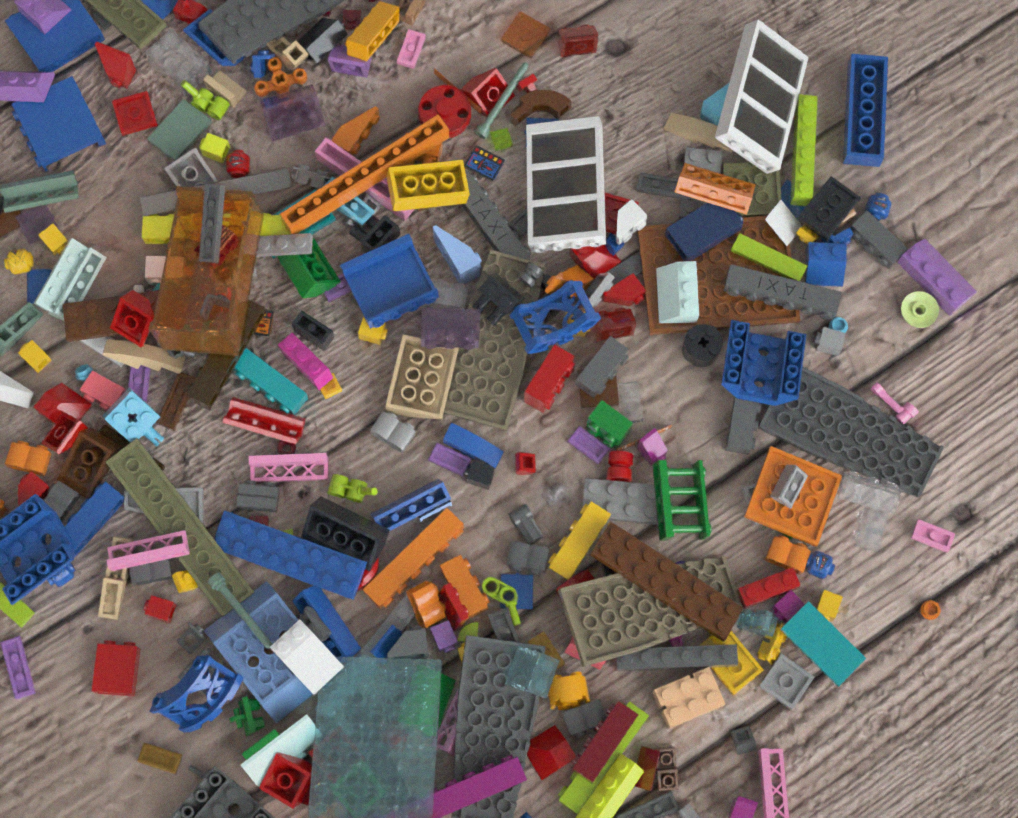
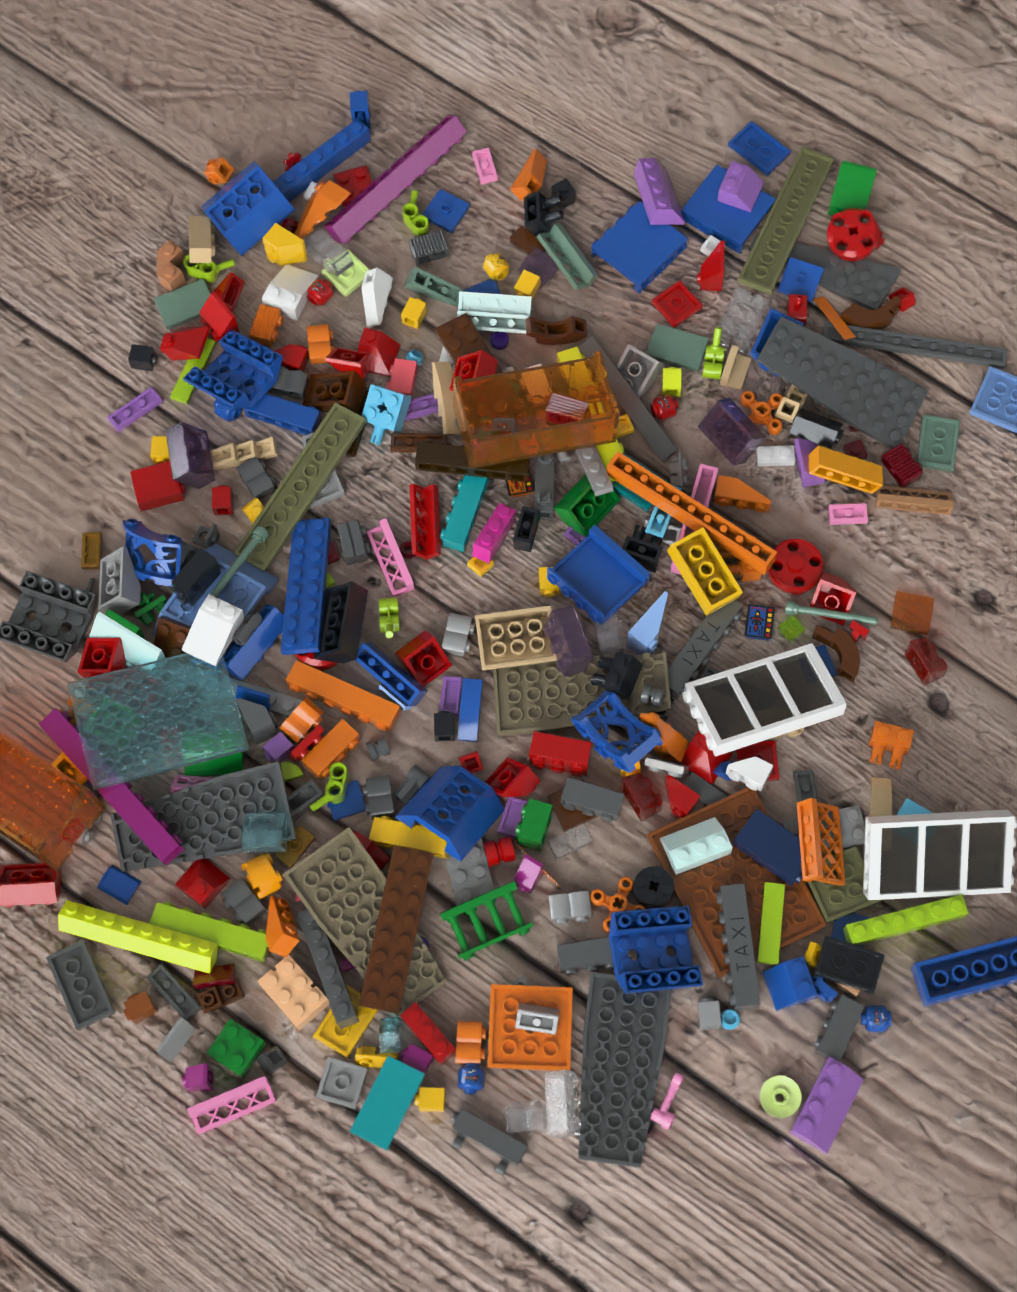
camera: 75 degrees right, 5 degrees down
bright pink fence [107,530,190,571] -> none
dark grey plate [199,184,225,263] -> none
blue bracket [251,50,275,78] -> none
dark red brick [571,701,638,784] -> none
white sticker [765,200,802,246] -> none
bright pink plate [911,519,955,553] -> none
orange plate [920,600,941,620] -> none
none -> light grey slope [98,546,141,615]
none -> yellow brick [150,436,173,464]
none -> reddish brown plate [154,616,191,665]
none -> clear purple brick [165,422,215,489]
none -> black brick [171,548,221,607]
none -> green brick [206,1019,267,1079]
none -> orange slope [266,895,300,958]
none -> dark grey wheel [366,736,390,761]
none -> red slope [395,631,452,687]
none -> blue slope [396,766,504,862]
none -> dark grey brick [451,1109,528,1175]
none -> red slope [485,757,541,797]
none -> dark purple tile [491,332,509,350]
none -> reddish brown arch [525,316,587,345]
none -> dark grey brick [535,449,555,519]
none -> light grey brick [549,891,592,925]
none -> orange gear [589,877,646,934]
none -> white plate [700,235,720,256]
none -> white plate [756,445,795,466]
none -> orange brick [868,721,914,770]

